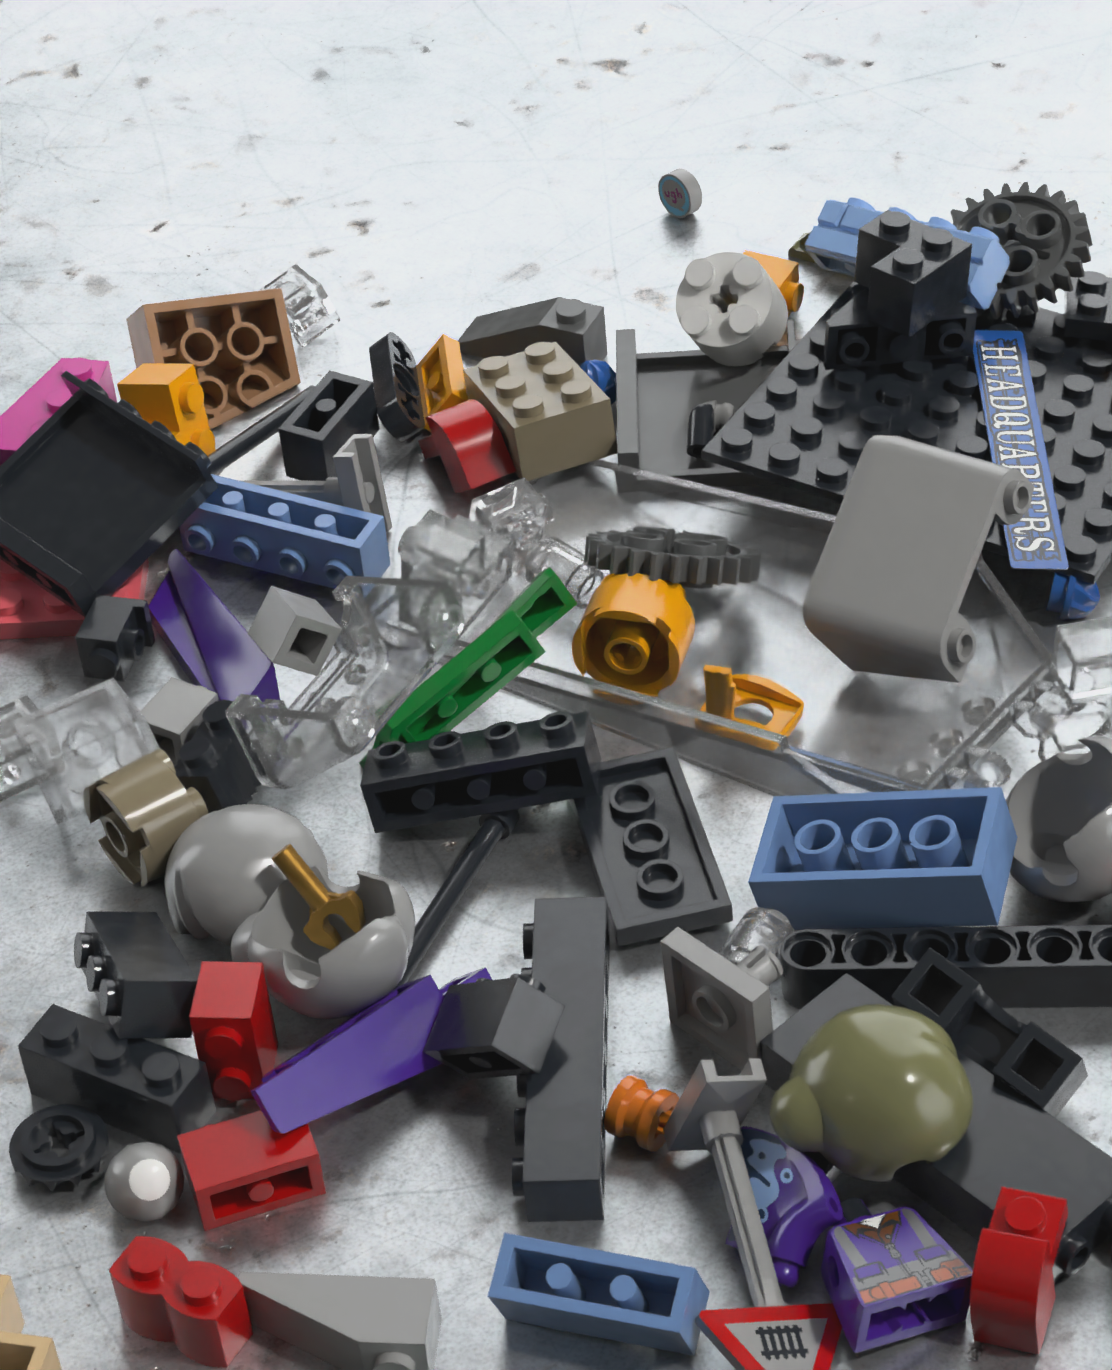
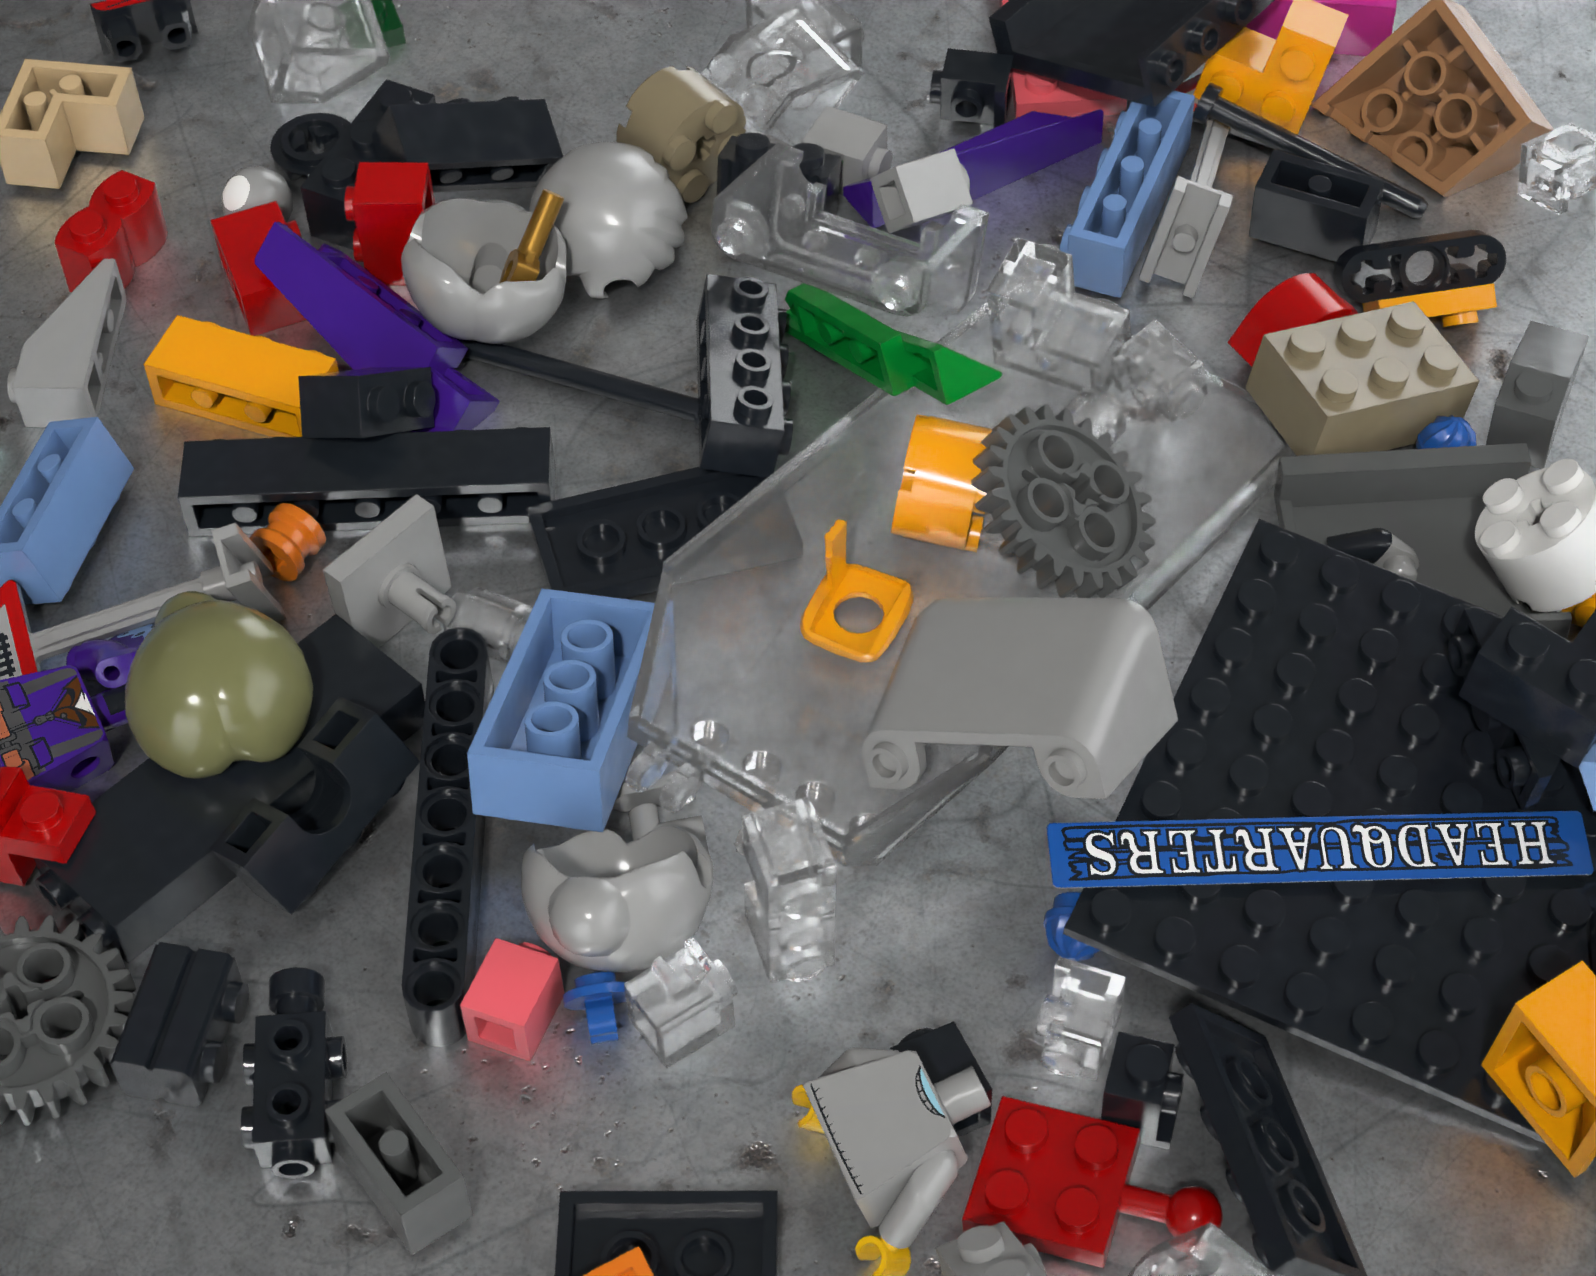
camera: 85 degrees right, 10 degrees up
none -> light orange brick [143,315,339,437]

